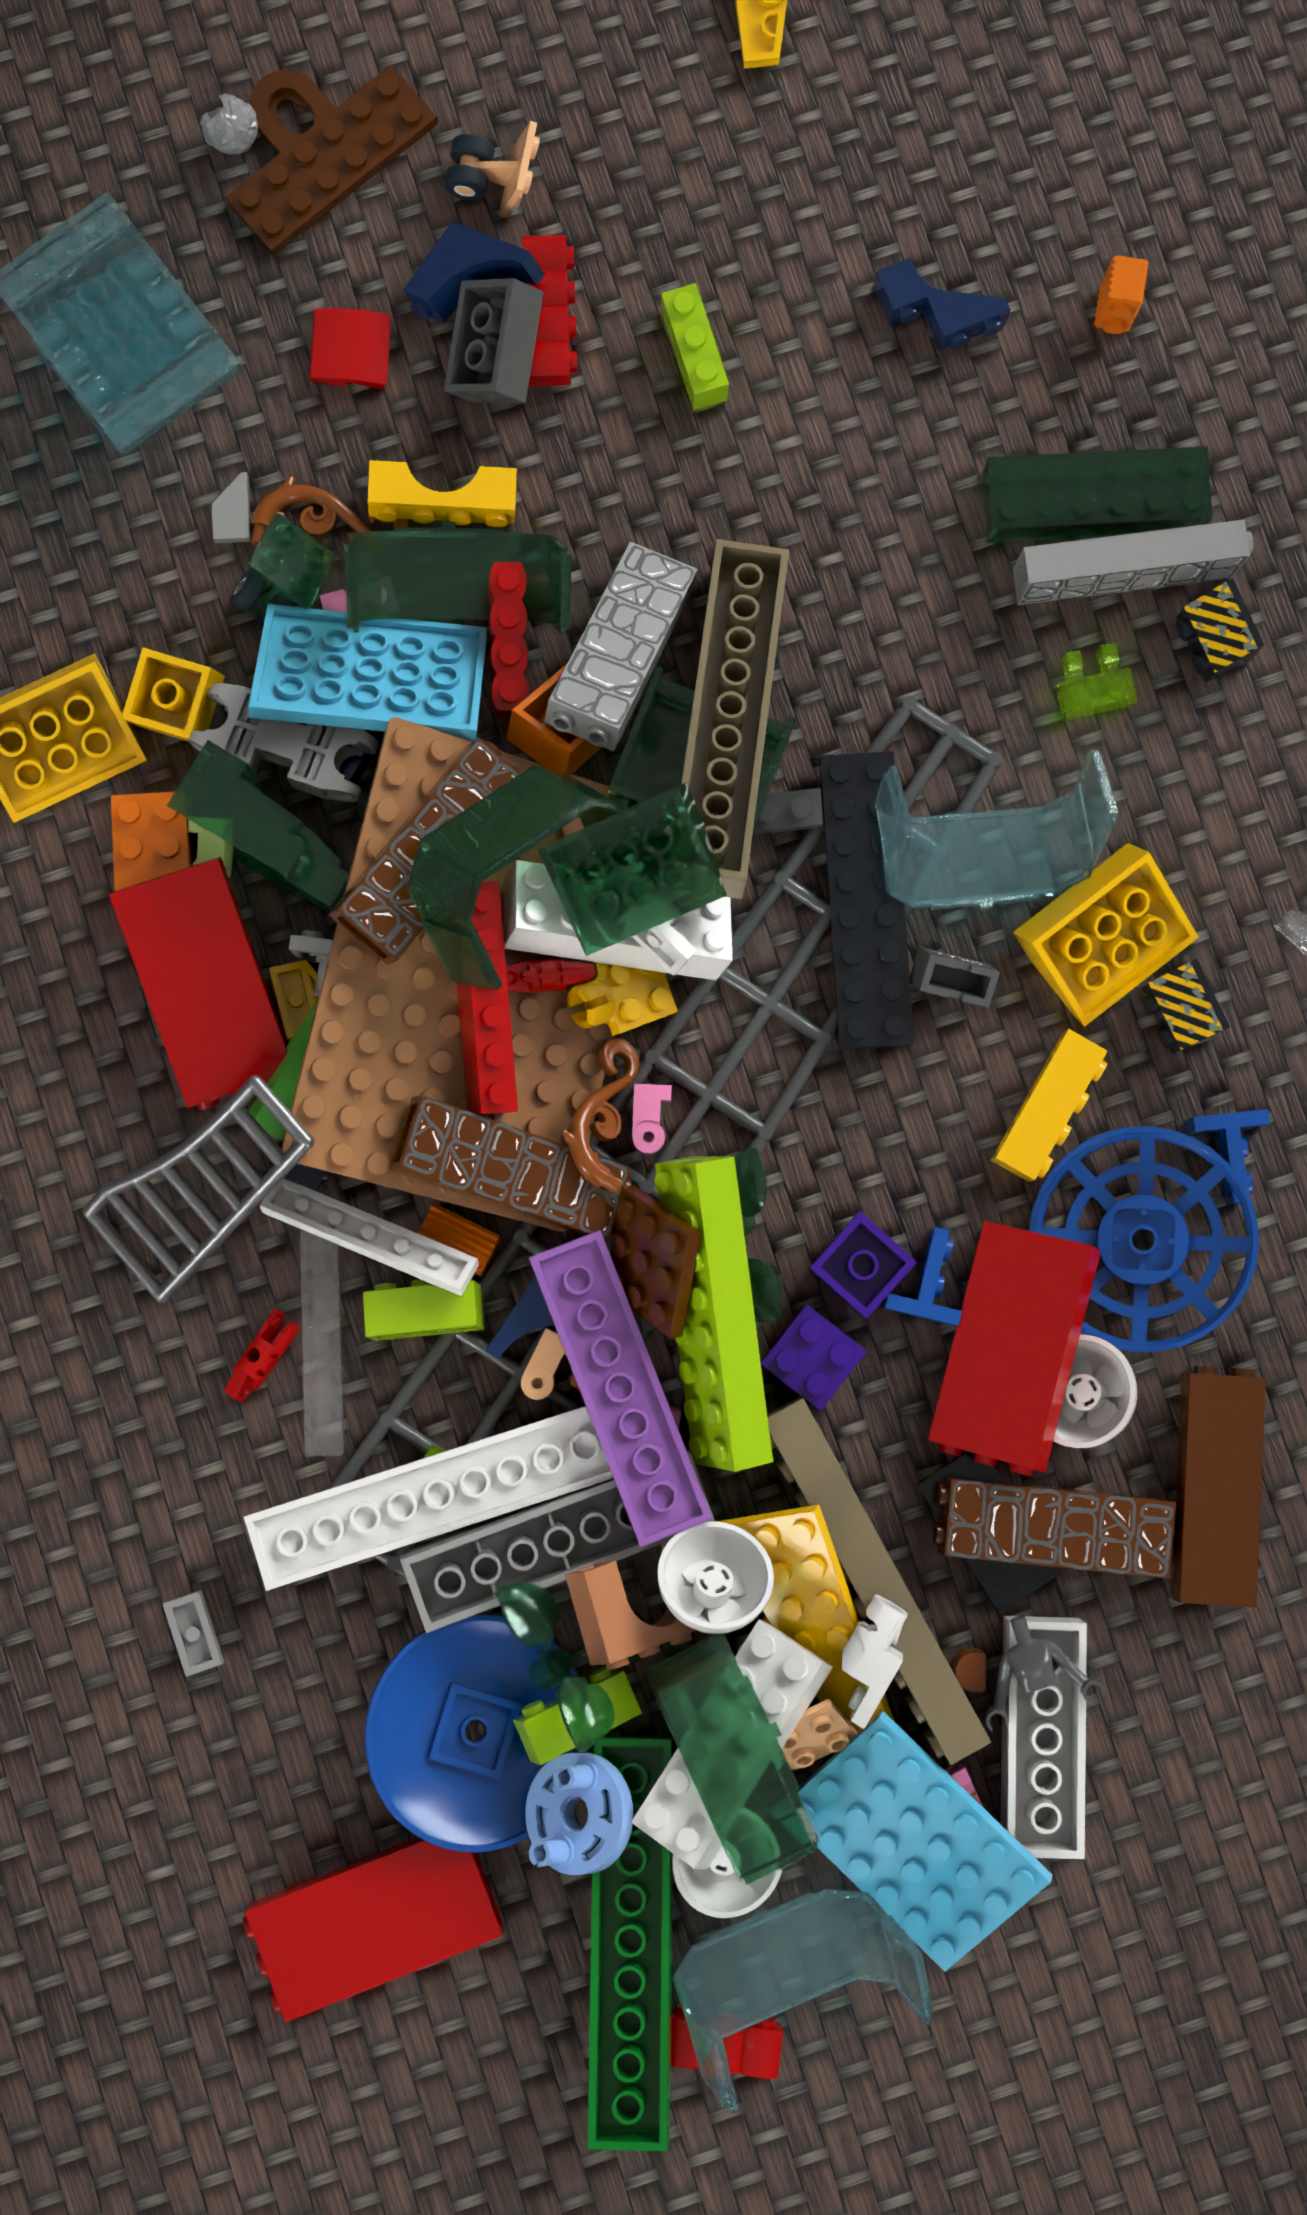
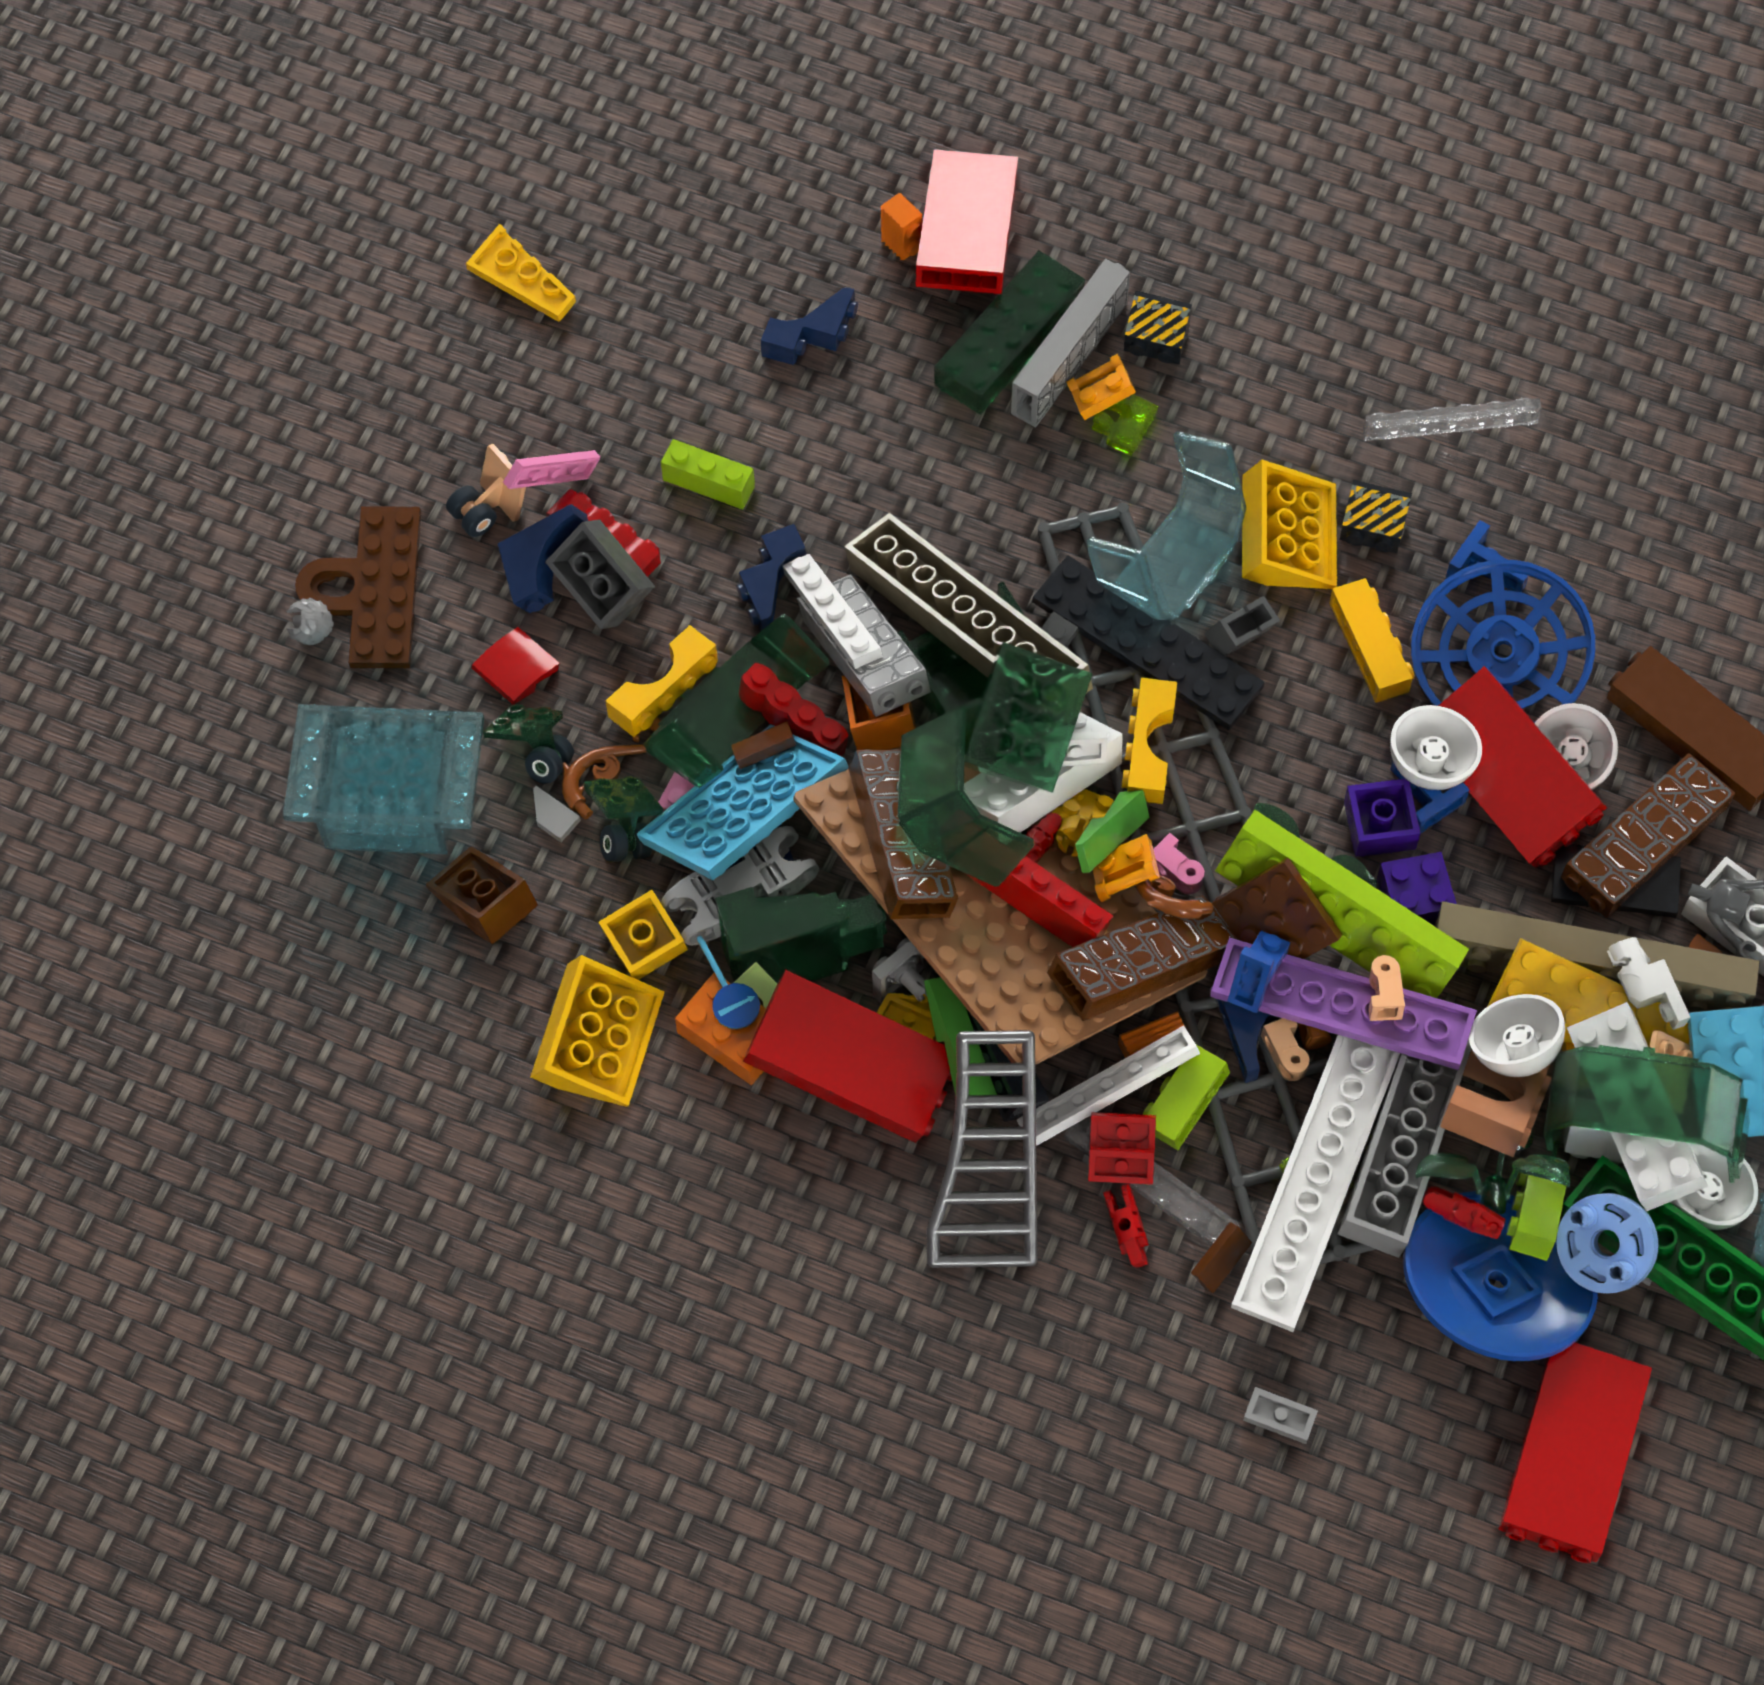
camera: 45 degrees left, 20 degrees down
none -> reddish brown slope [425,846,538,944]
none -> clear green plate [483,705,574,784]
none -> bright pink tile [503,450,600,489]
none -> blue piece [697,936,760,1029]
none -> reddish brown tile [731,721,796,769]
none -> dark blue arch [736,524,806,635]
none -> white plate [782,554,883,669]
none -> brick [916,150,1018,294]
none -> light orange plate [1066,353,1136,420]
none -> bright green slope [1075,790,1150,873]
none -> red slope [1088,1112,1156,1185]
none -> light orange plate [1093,834,1160,902]
none -> yellow arch [1121,678,1177,804]
none -> reddish brown tile [1191,1222,1252,1293]
none -> blue bracket [1227,931,1290,1013]
none -> light nougat leg [1368,955,1405,1021]
none -> white piece [1390,705,1482,790]
none -> red hinge [1422,1186,1506,1239]

